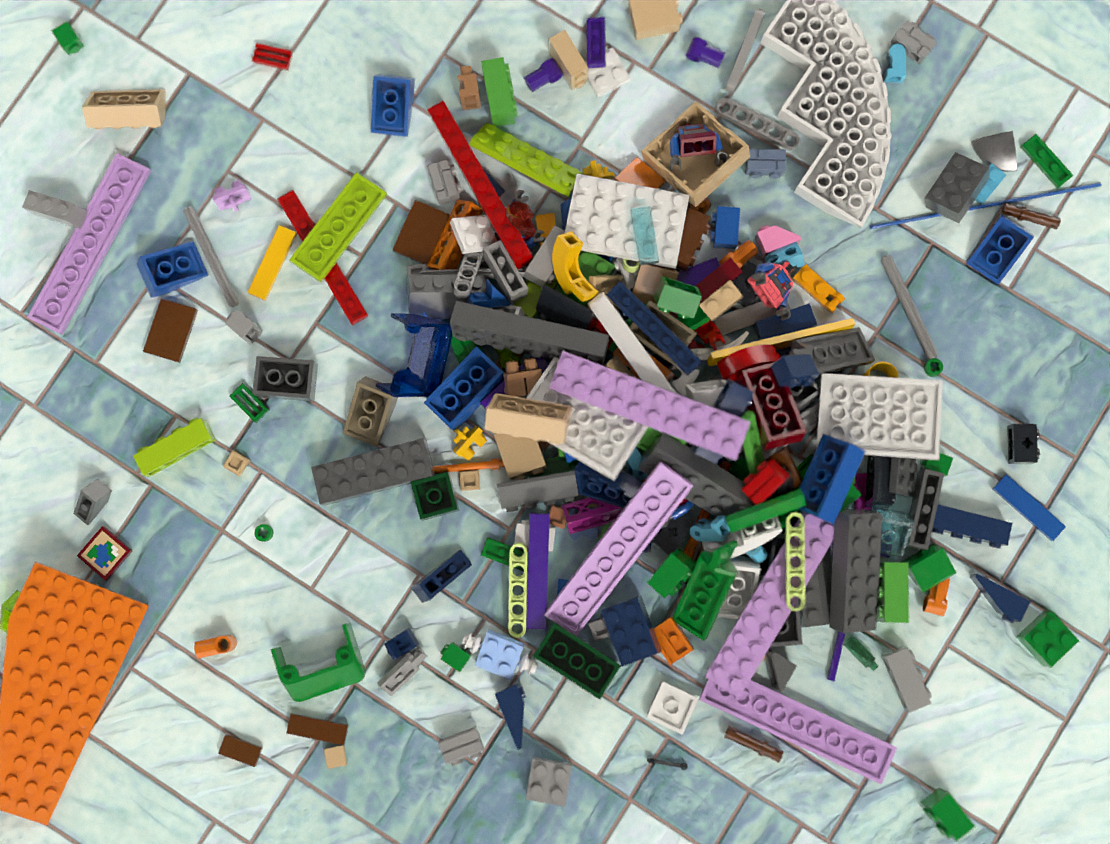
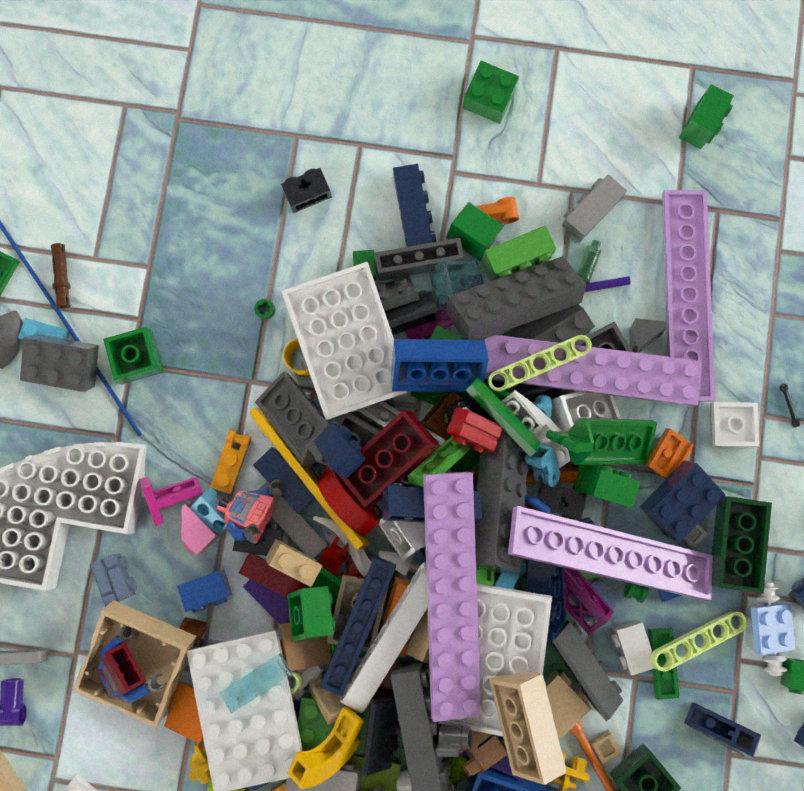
camera: 120 degrees left, 0 degrees up
dark purple tile [526,513,550,630] -> none
nougat tile [549,505,570,529] -> none
reddish brown brick [676,208,711,272] -> none
light grey beam [715,98,800,151] -> none
orange piece [719,240,759,269] -> none
reddish brown pin [724,726,784,763] -> none
light grey axle [881,255,938,360] -> none
blue slope [967,214,1034,285] -> none
dark blue slope [970,574,1031,624] -> none
blue tile [992,474,1066,541] -> none
none -> green brick [103,327,164,384]
none -> dark pink bracket [140,476,203,527]
none -> dark grey piece [436,725,472,757]
none -> green wheel [624,582,649,603]

